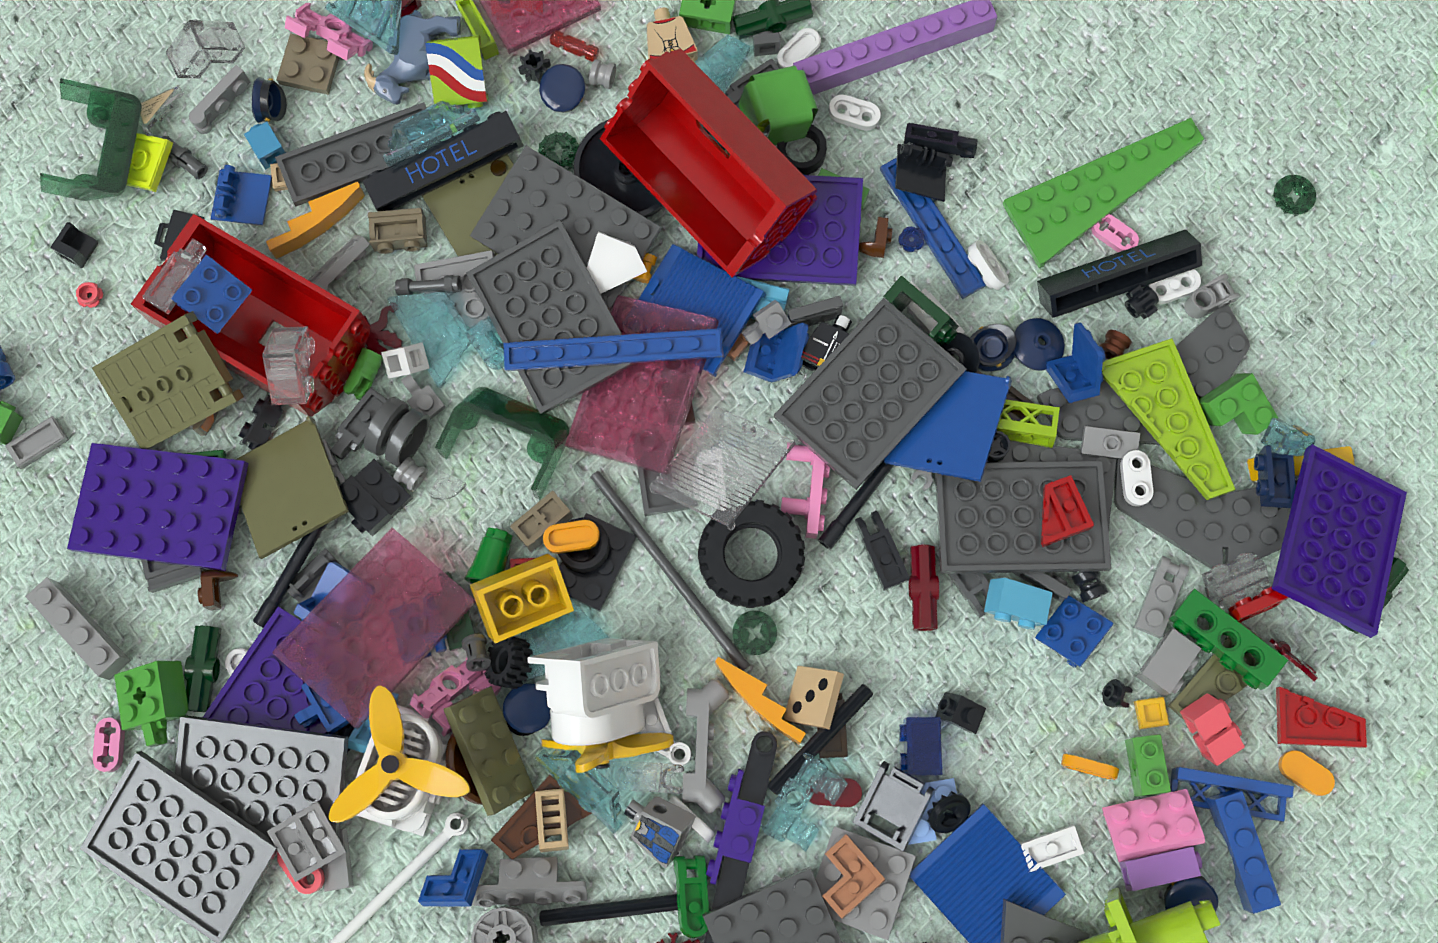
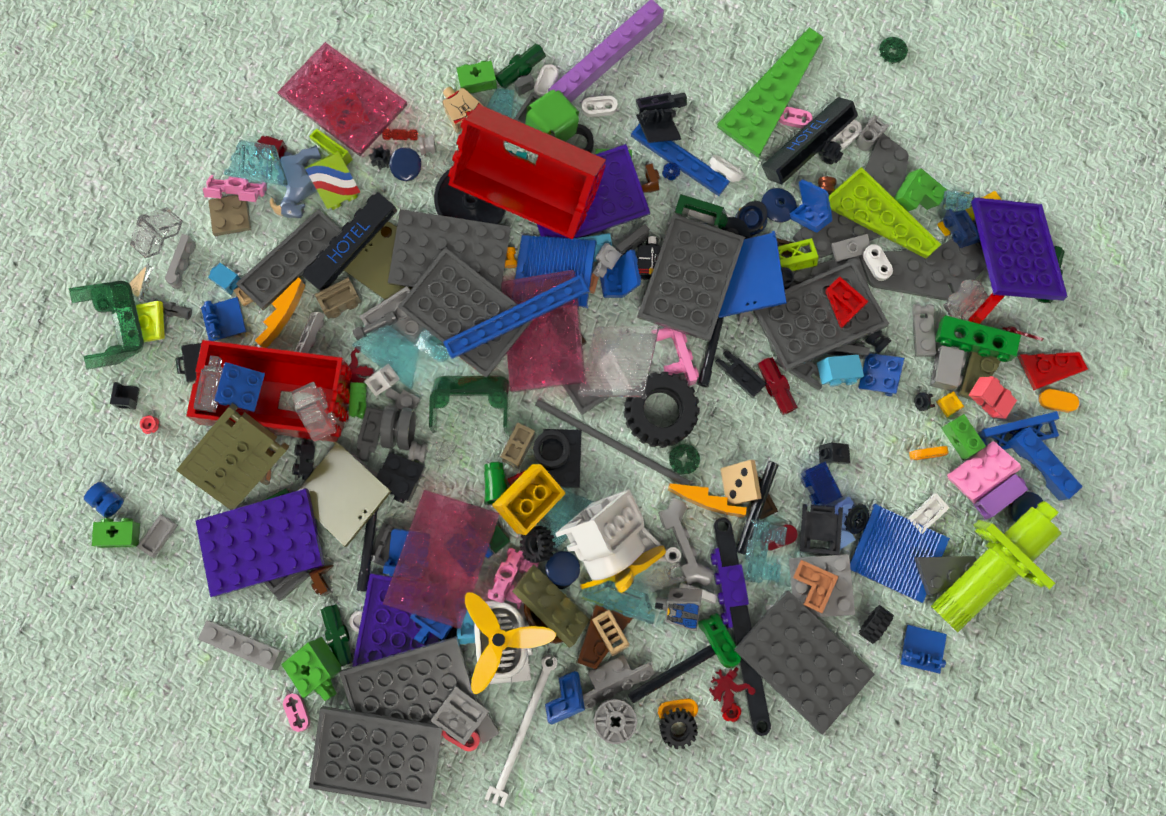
camera: 25 degrees left, 0 degrees up
piece [252,77,287,124] -> none
clear light blue wing [383,101,480,167] -> none
dark grey bush [461,634,491,671] -> none
clear green gear [538,130,579,170] -> none
light orange tile [543,520,600,554] -> none
white slope [587,231,647,294] -> none

